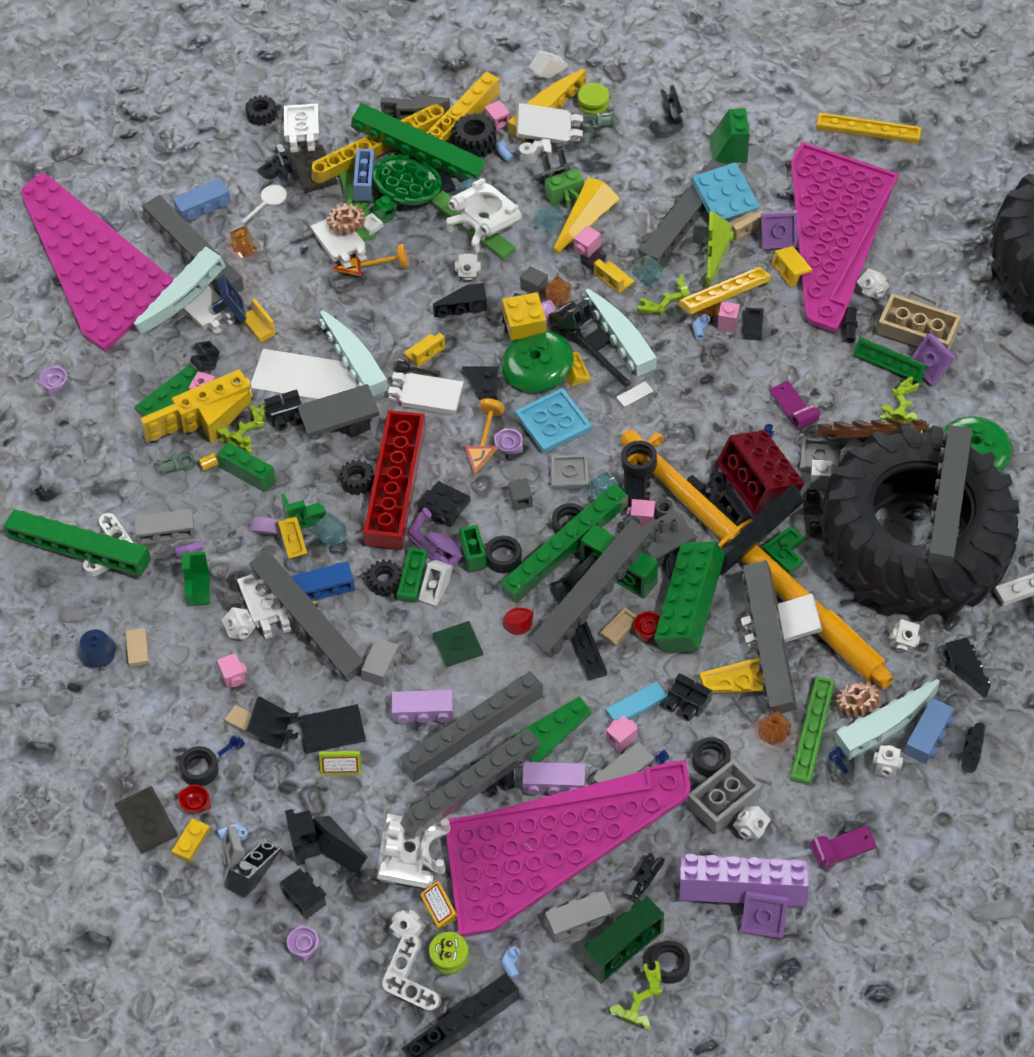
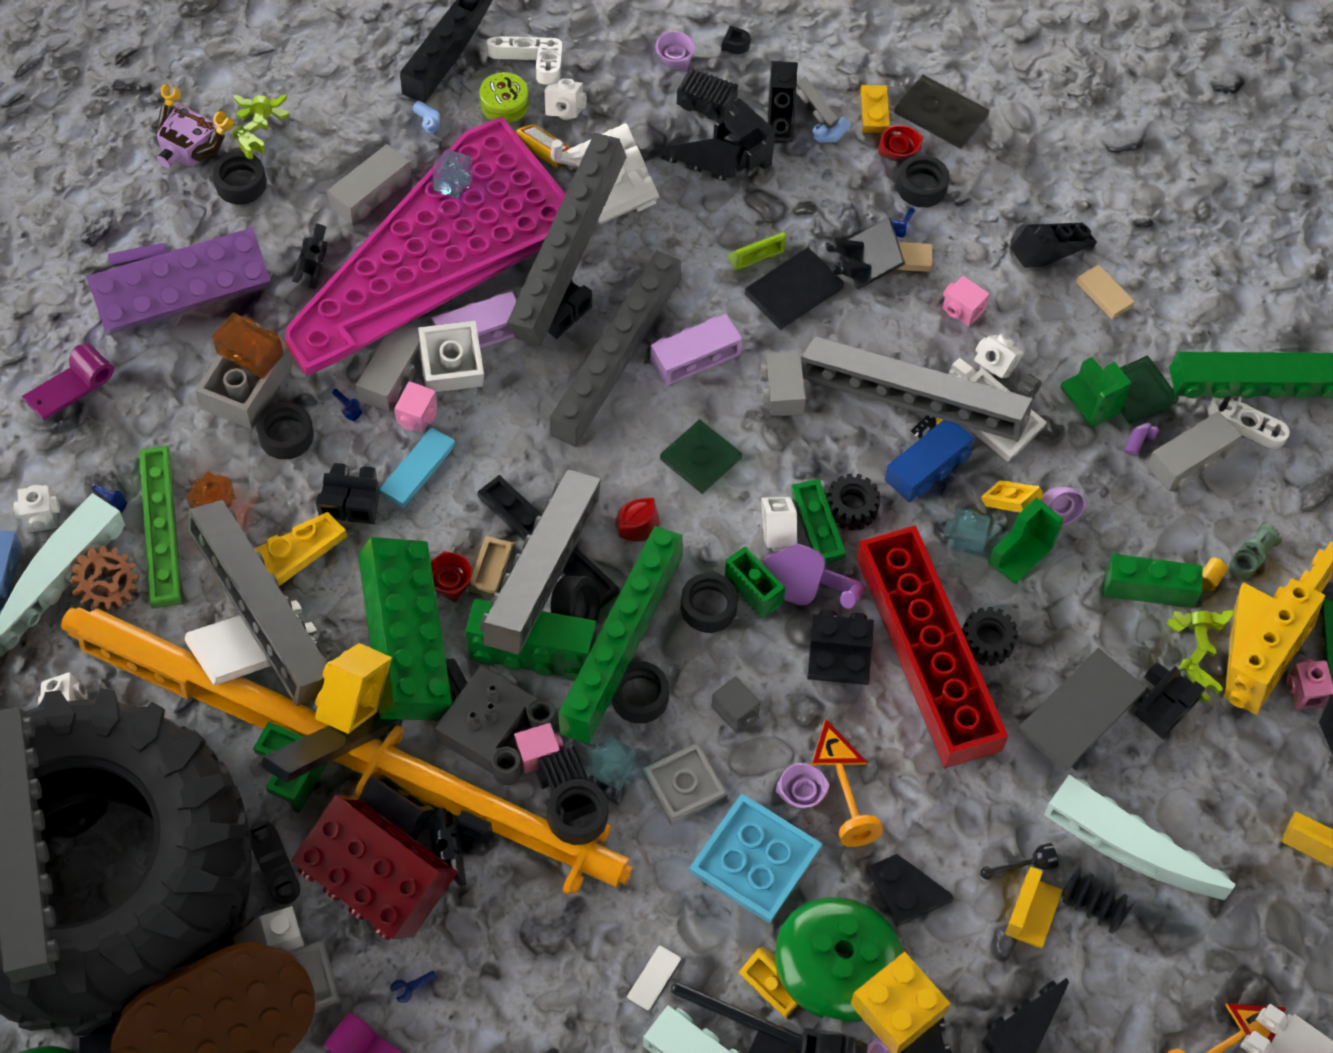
camera: 150 degrees right, 5 degrees up
dark blue cone [77,629,116,669] -> none
white sticker [251,349,358,399] -> none
white tile [388,372,463,415] -> none
green wing [513,696,591,762] -> none
dark green brick [584,896,664,984] -> none
white brick [733,806,771,839] -> none
none -> torso [156,84,234,168]
none -> clear orange brick [212,312,284,379]
none -> yellow brick [315,643,392,734]
none -> white slope [418,321,484,392]
none -> clear light blue brick [433,149,472,198]
none -> black tile [721,26,751,54]
none -> black slope [1010,222,1097,268]
none -> black piece [1062,865,1136,934]
none -> clear green tile [1120,355,1179,424]

